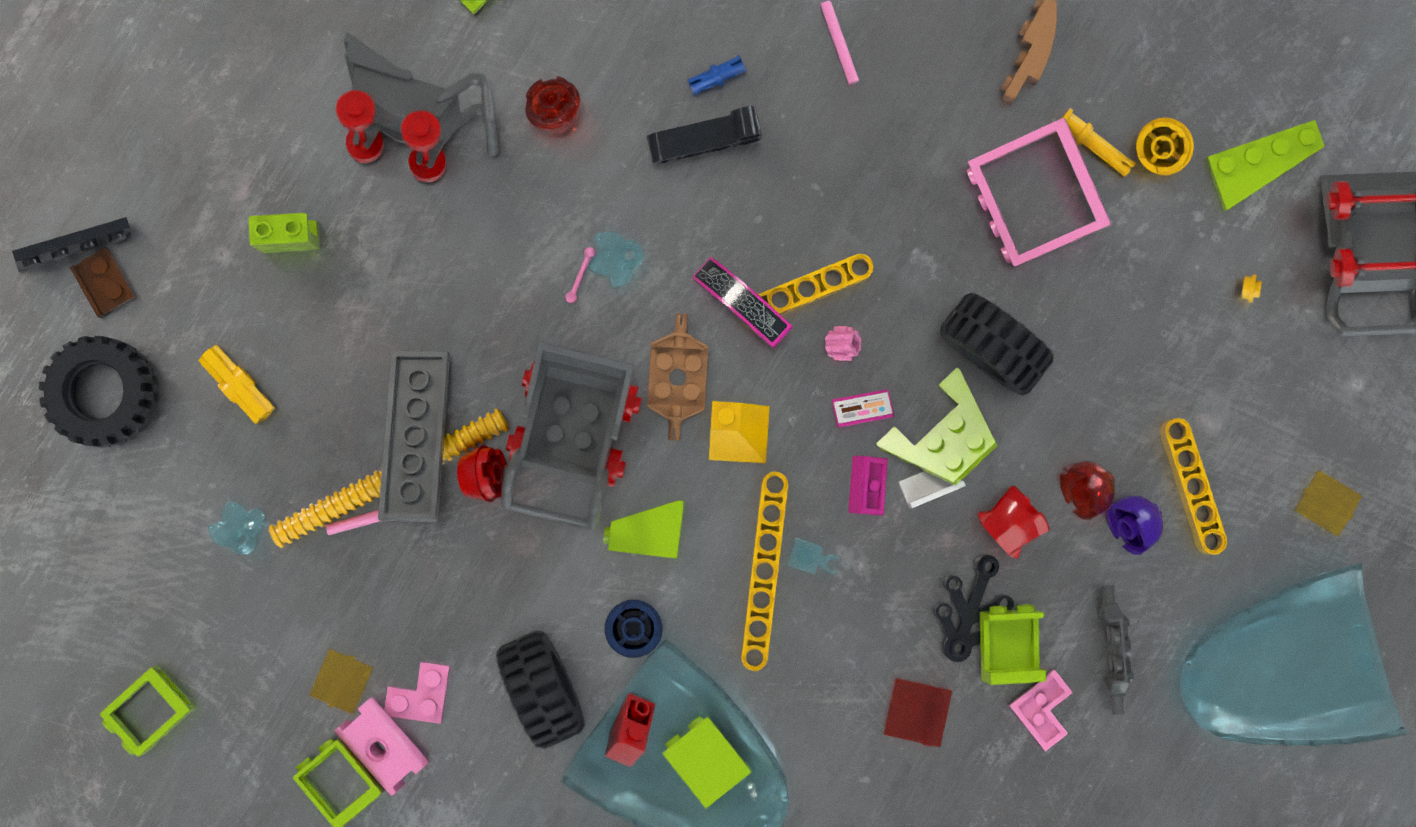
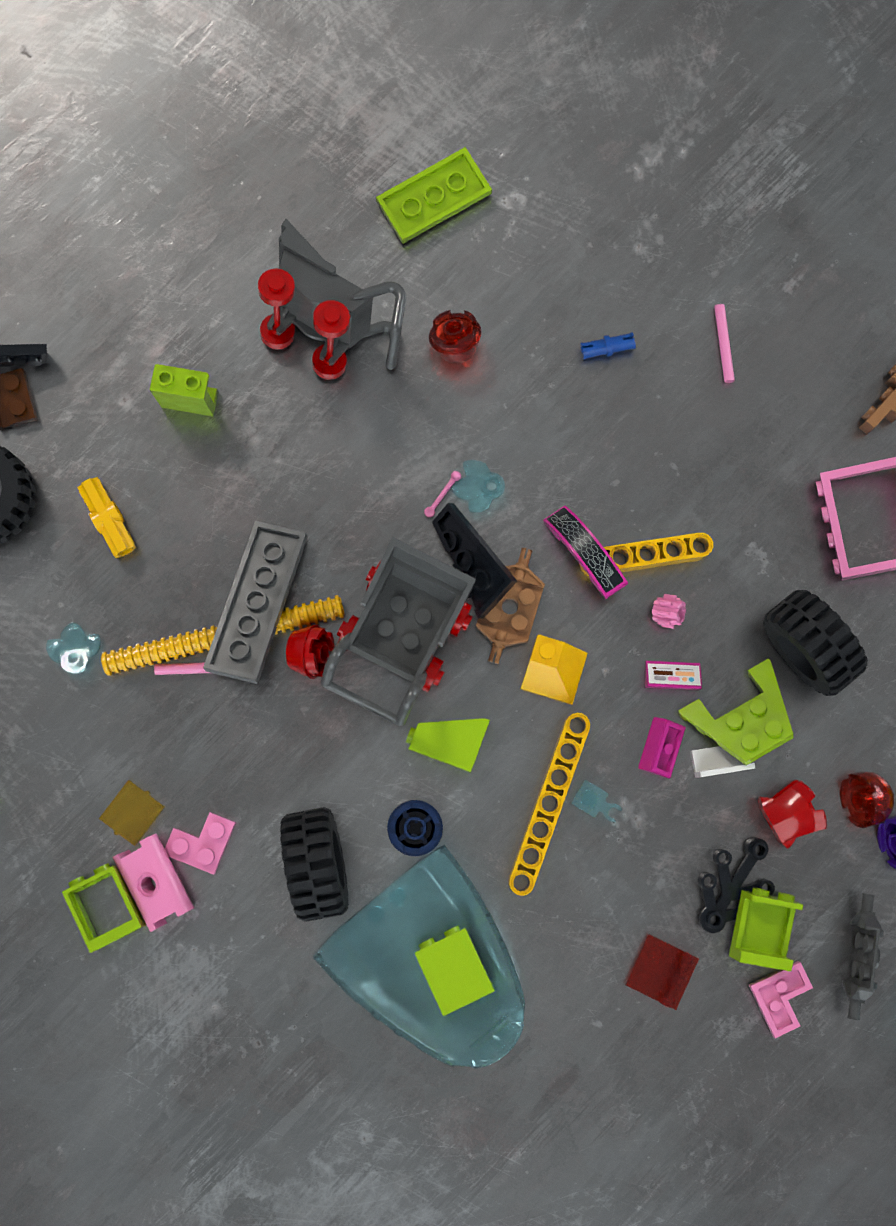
camera: 10 degrees right, 5 degrees down
red slope [604,693,655,767] -> none
black beam [646,106,762,165] -> none
none -> black wing [432,503,517,619]

